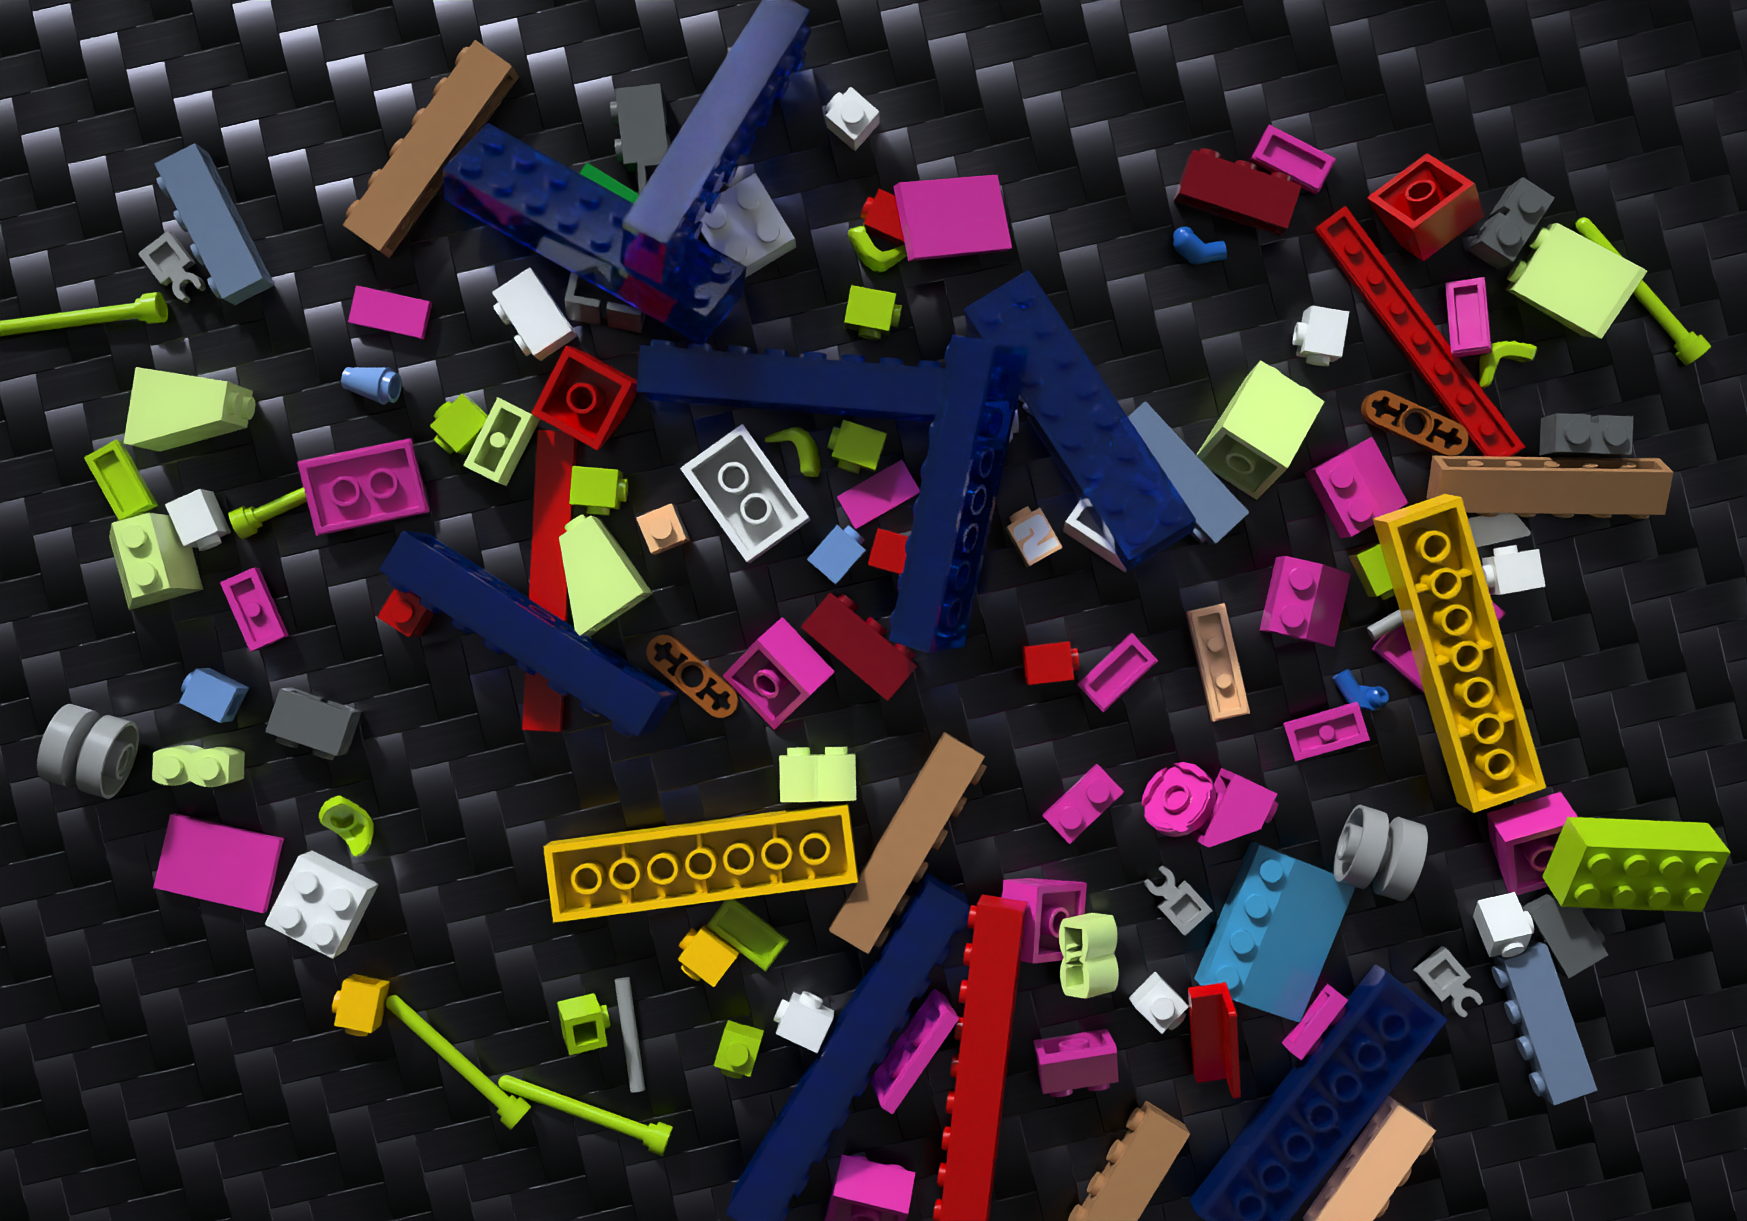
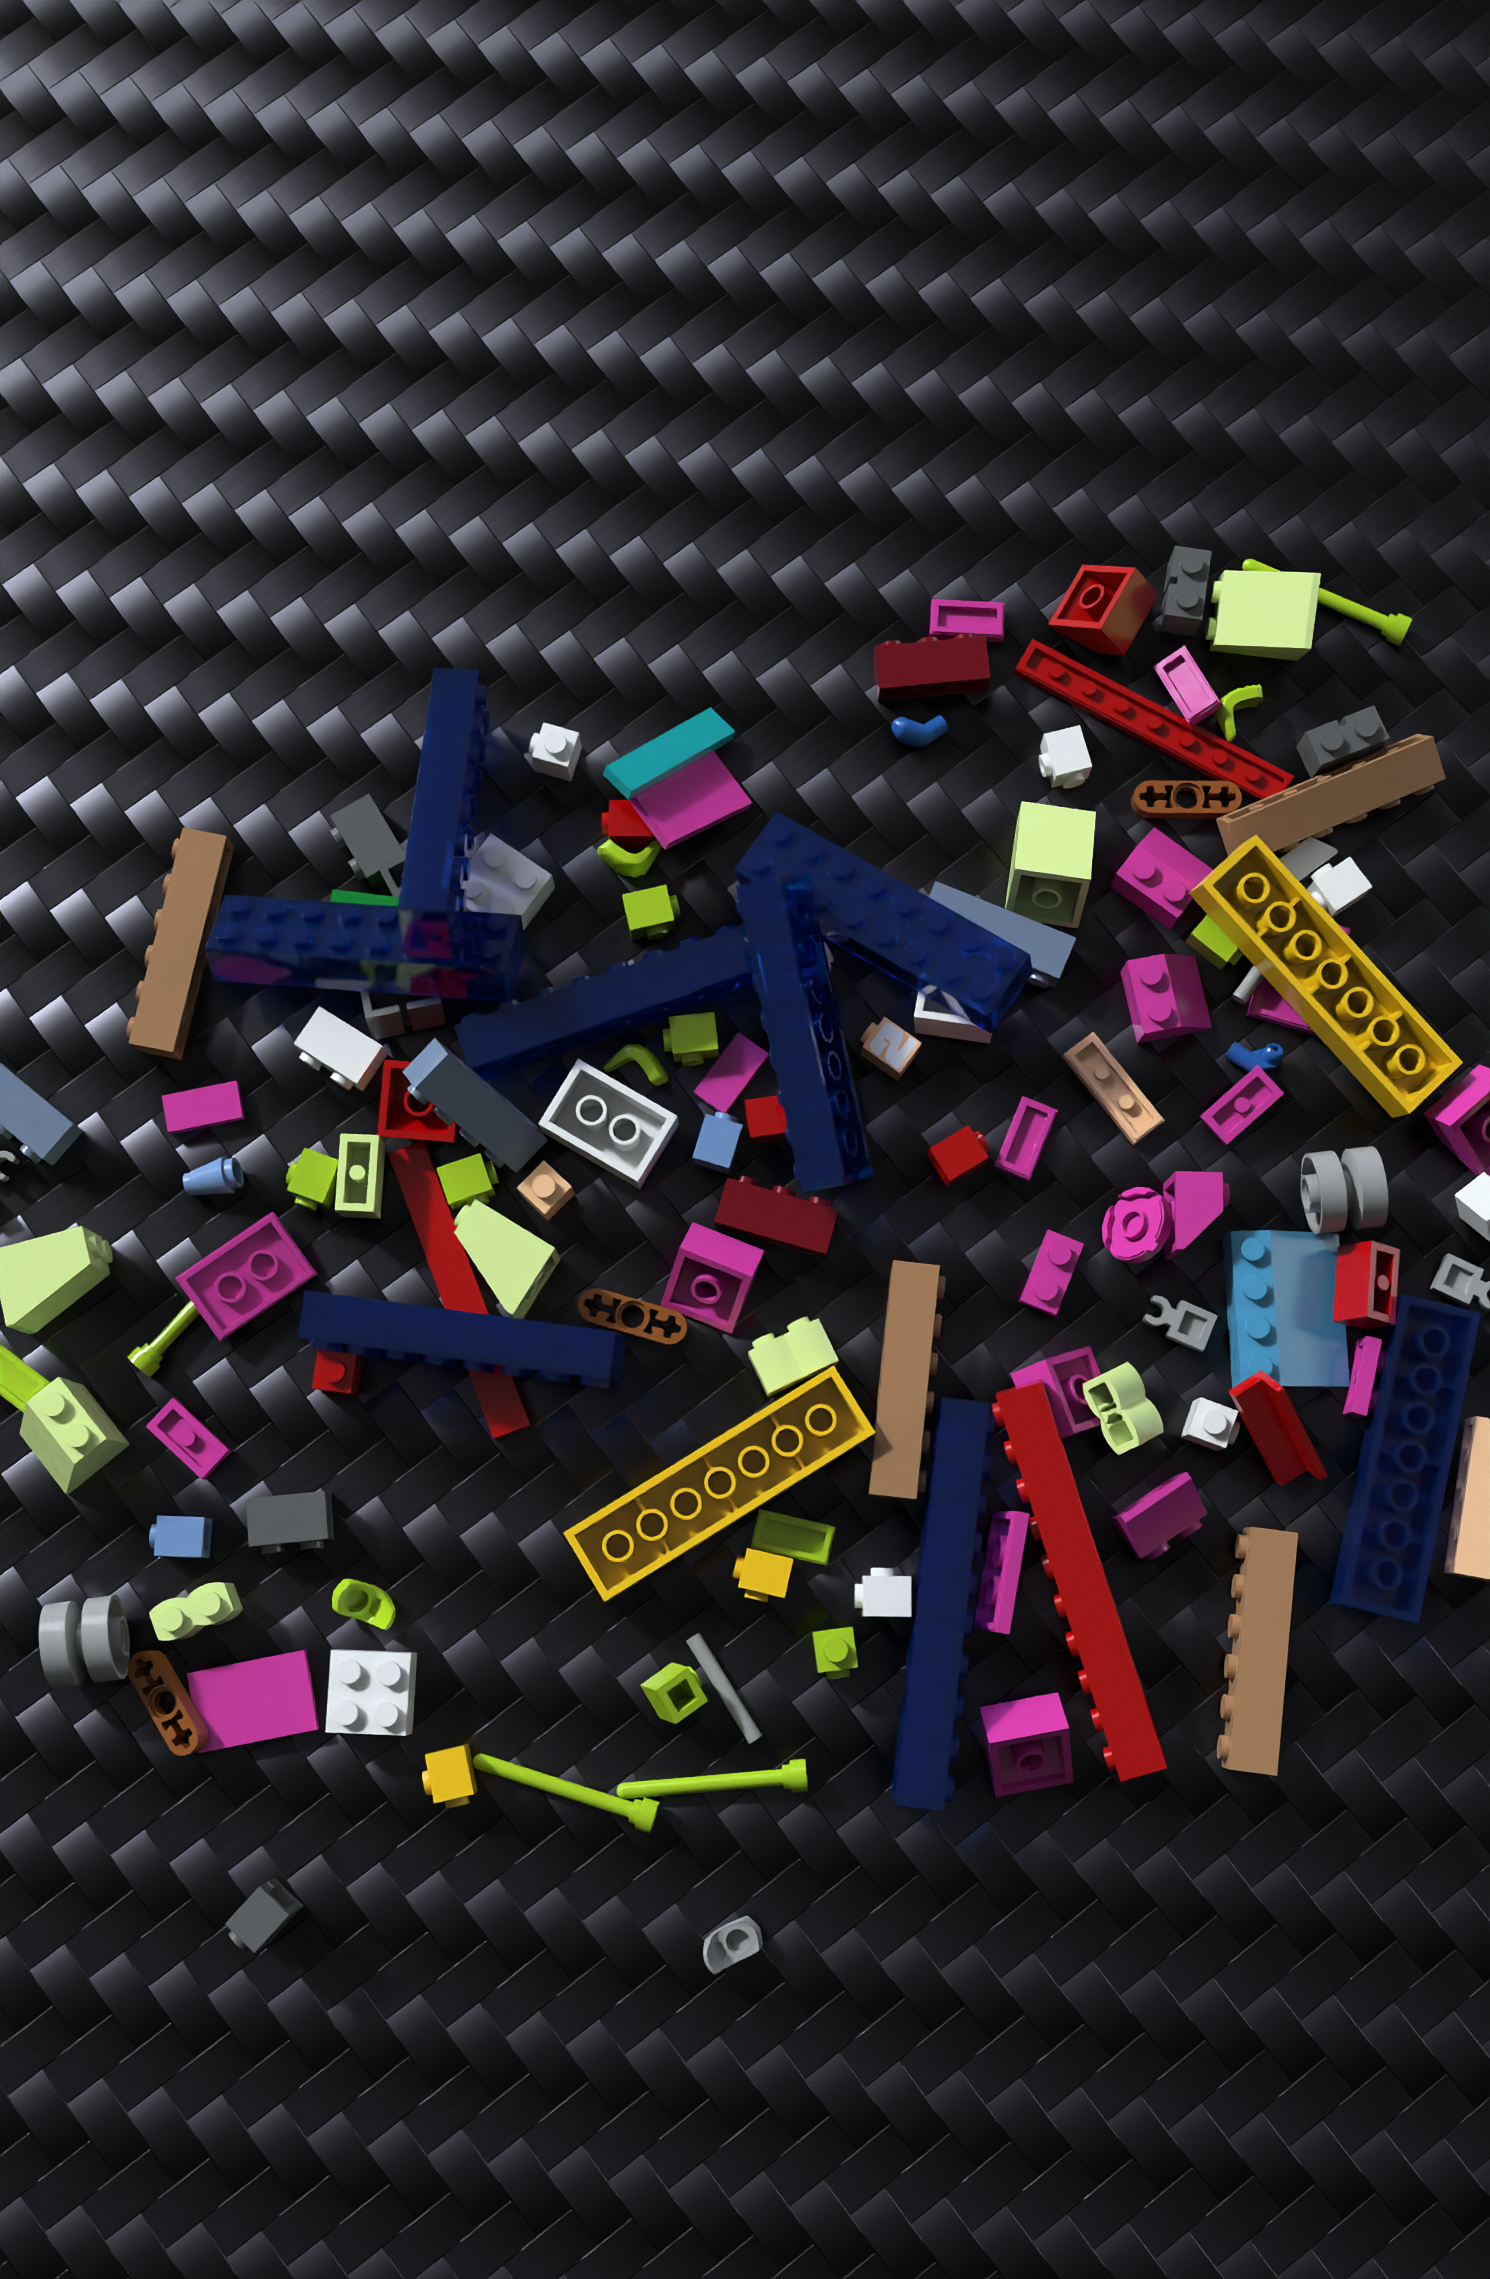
camera: 20 degrees left, 10 degrees down
white brick [165,489,231,551] -> none
none -> dark orange beam [128,1650,208,1756]
none -> dark grey piece [225,1878,304,1953]
none -> sand blue brick [403,1038,548,1173]
none -> teal tile [603,707,736,800]
none -> red brick [1333,1240,1400,1330]

